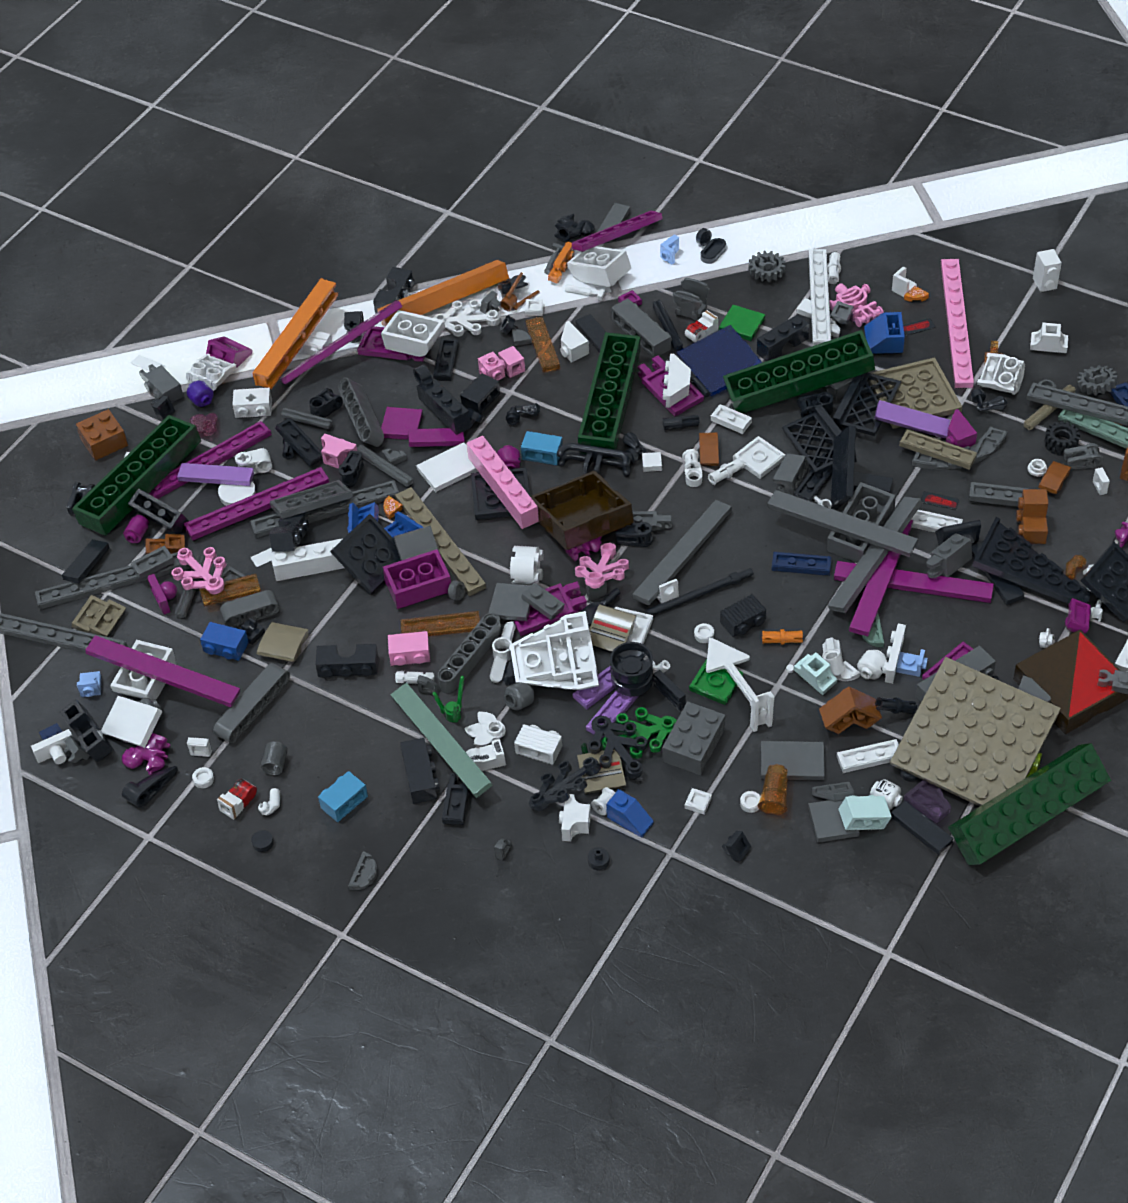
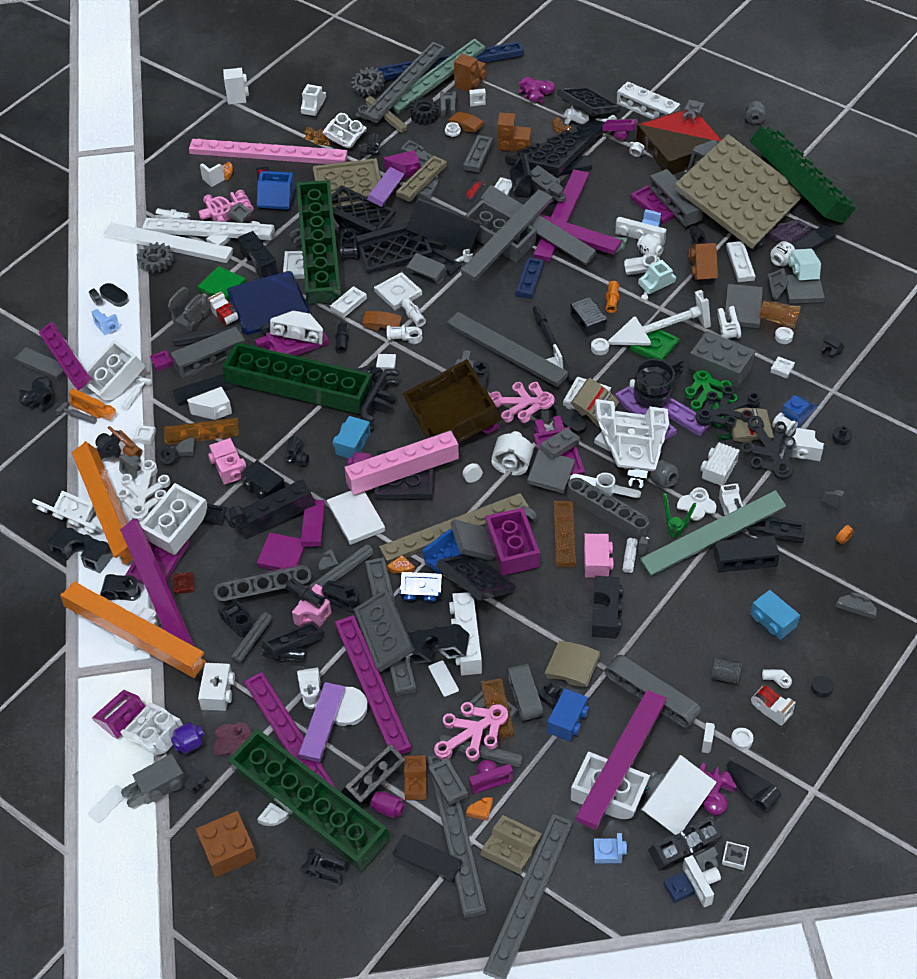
camera: 85 degrees left, 0 degrees up
none -> white bracket [32,491,103,534]
none -> white tile [104,222,233,263]
none -> clear red tile [173,572,194,594]
none -> black pin [285,578,325,609]
none -> white tile [463,464,483,483]
none -> orange tile [466,797,493,821]
none -> white piece [717,306,741,339]
none -> tile [722,841,749,870]
none -> orange tile [835,525,854,544]

